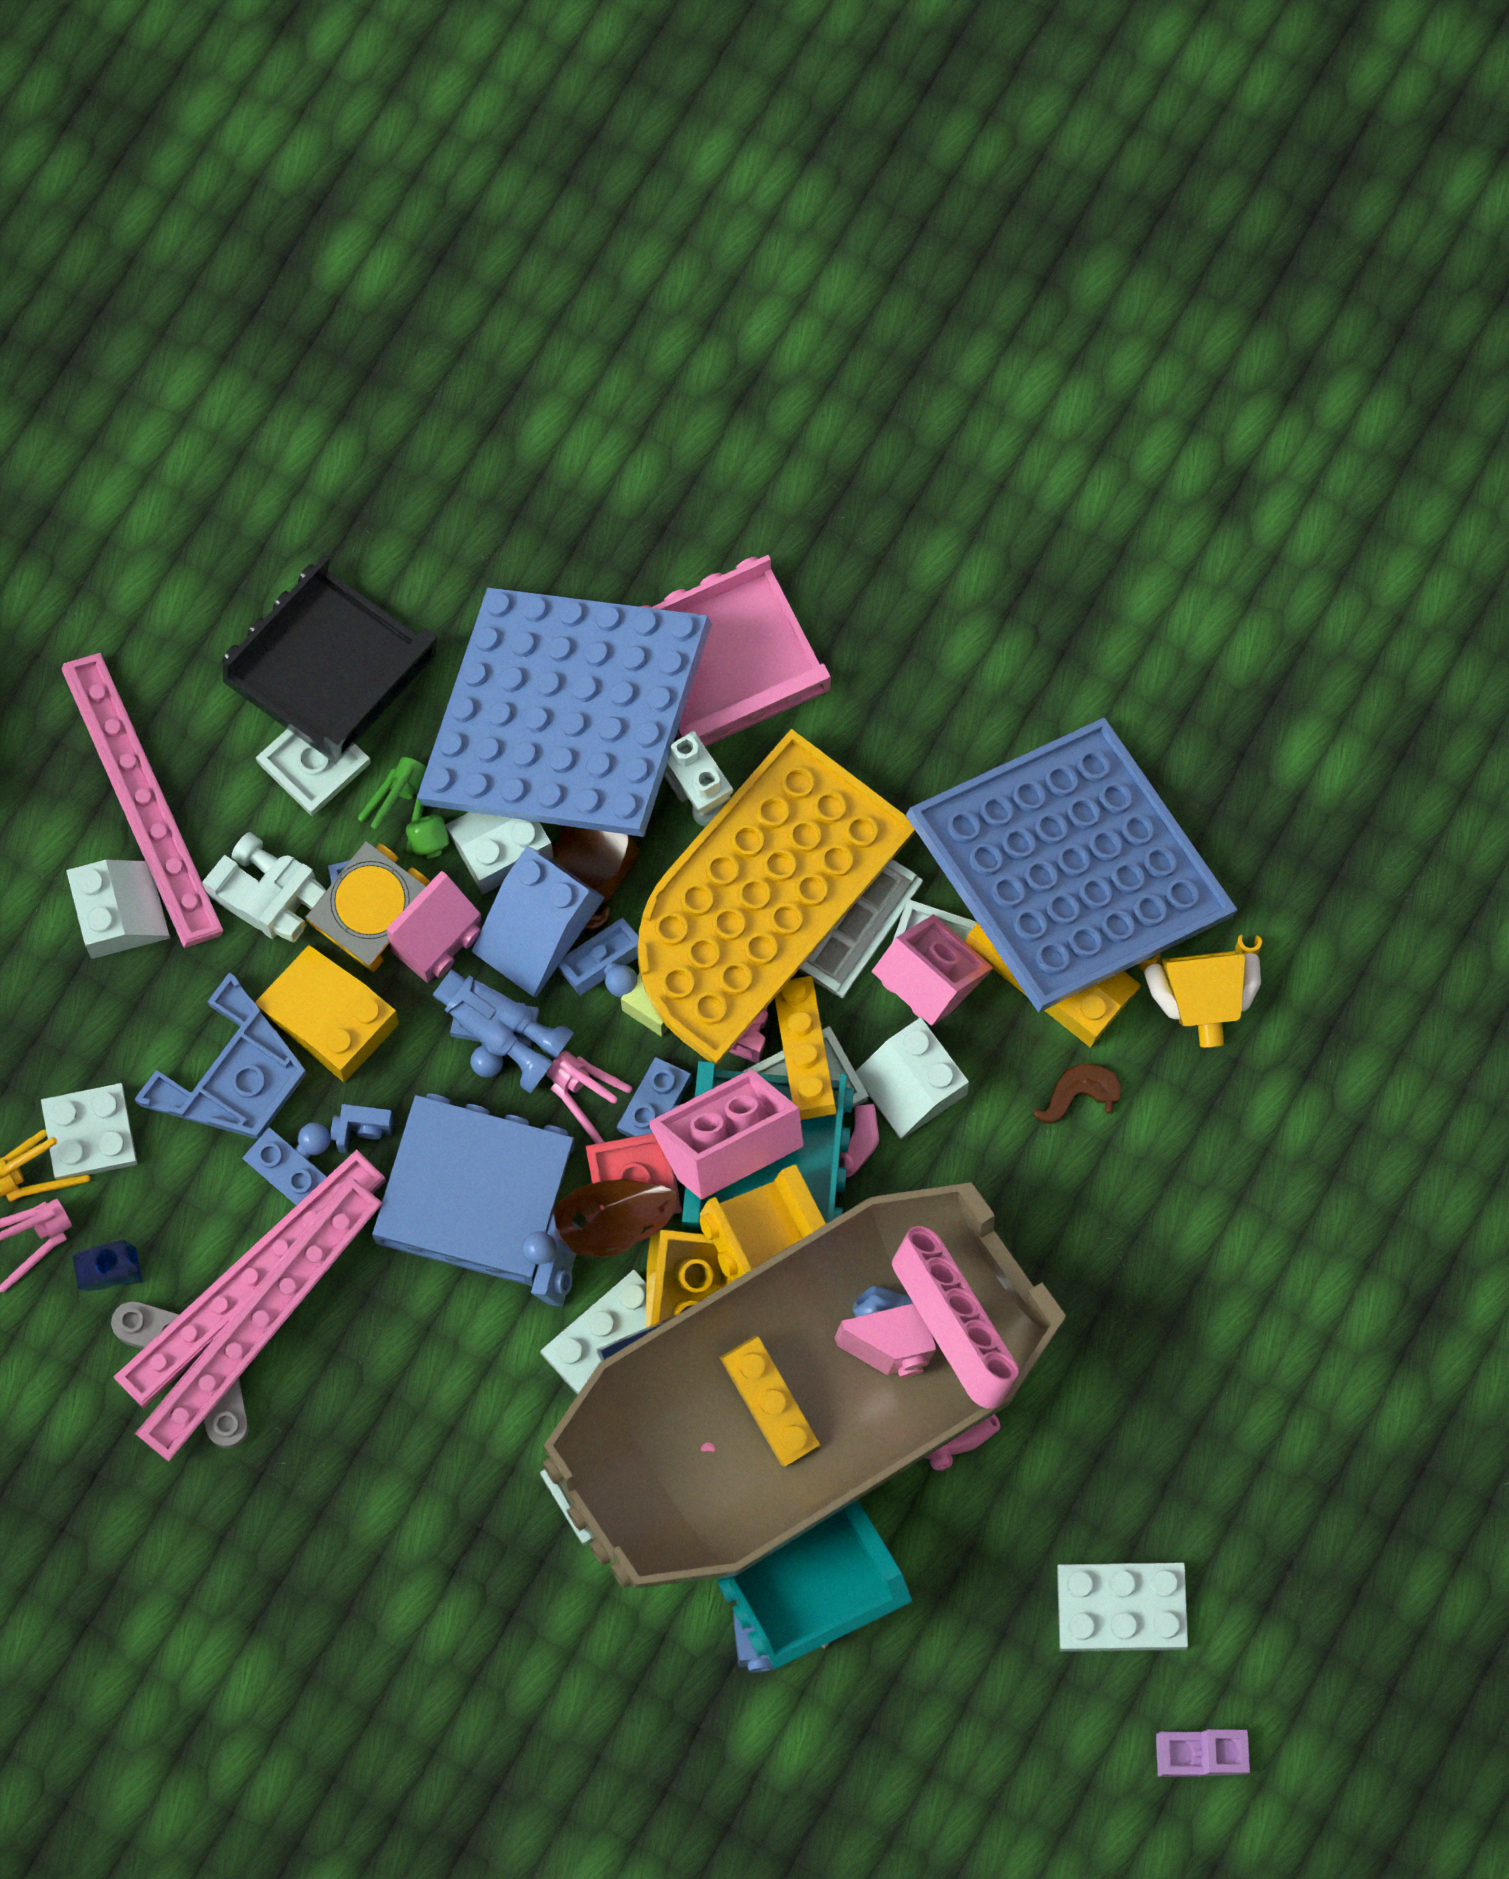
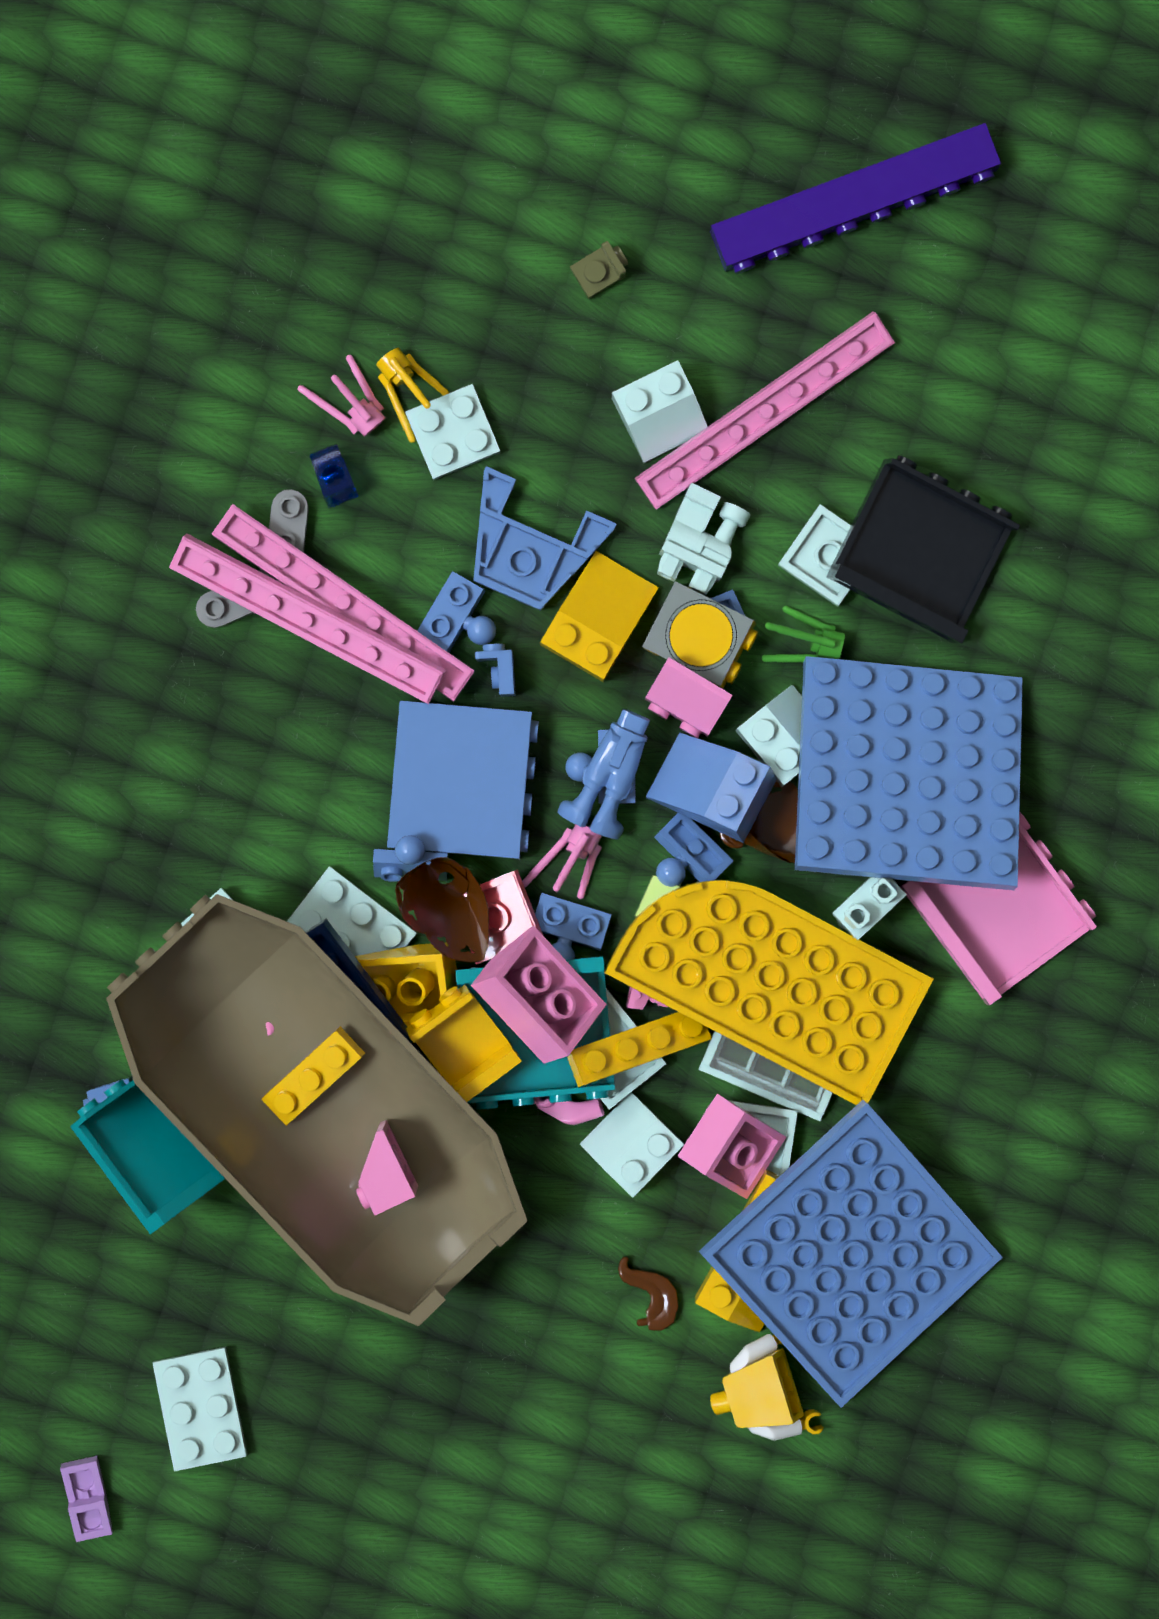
camera: 75 degrees right, 15 degrees up
bright green piece [406,814,450,859] -> none
medium blue animal [853,1286,913,1317] -> none
bright pink beam [892,1226,1019,1409] -> none

